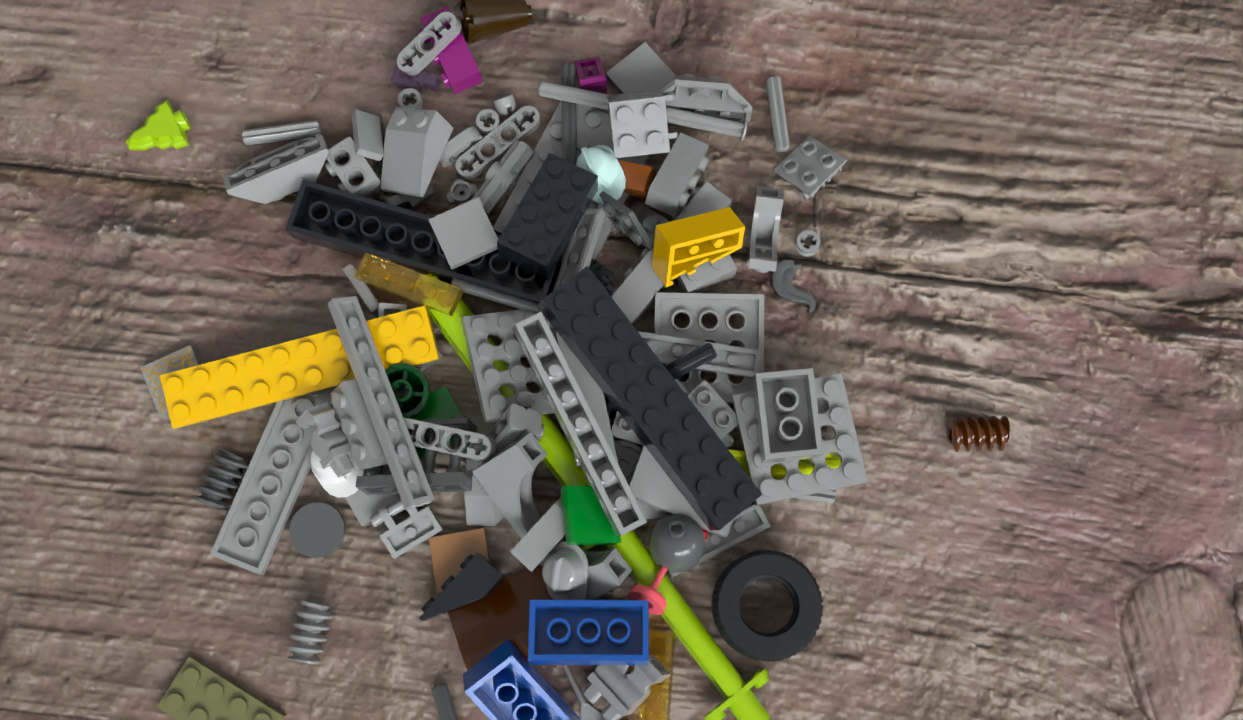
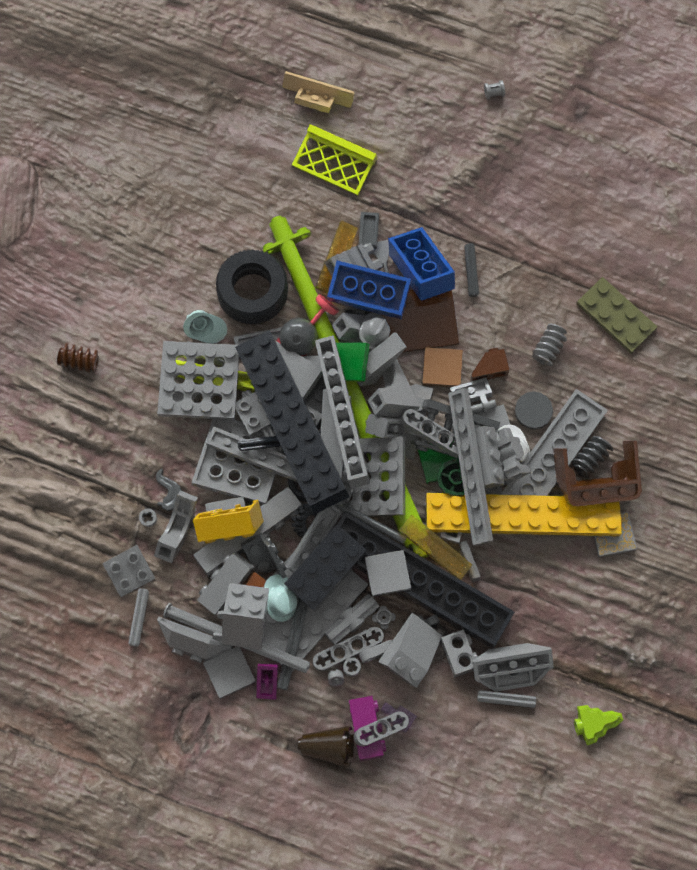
camera: 170 degrees left, 5 degrees down
light grey tile [351,109,384,161] -> none
light grey bush [398,88,423,109] -> none
black slope [419,553,506,621] -> none
light grey brick [752,368,823,463] -> none
none -> light aqua piece [183,310,227,344]
none -> reddish brown slope [470,348,509,382]
none -> reddish brown windscreen [553,441,642,506]

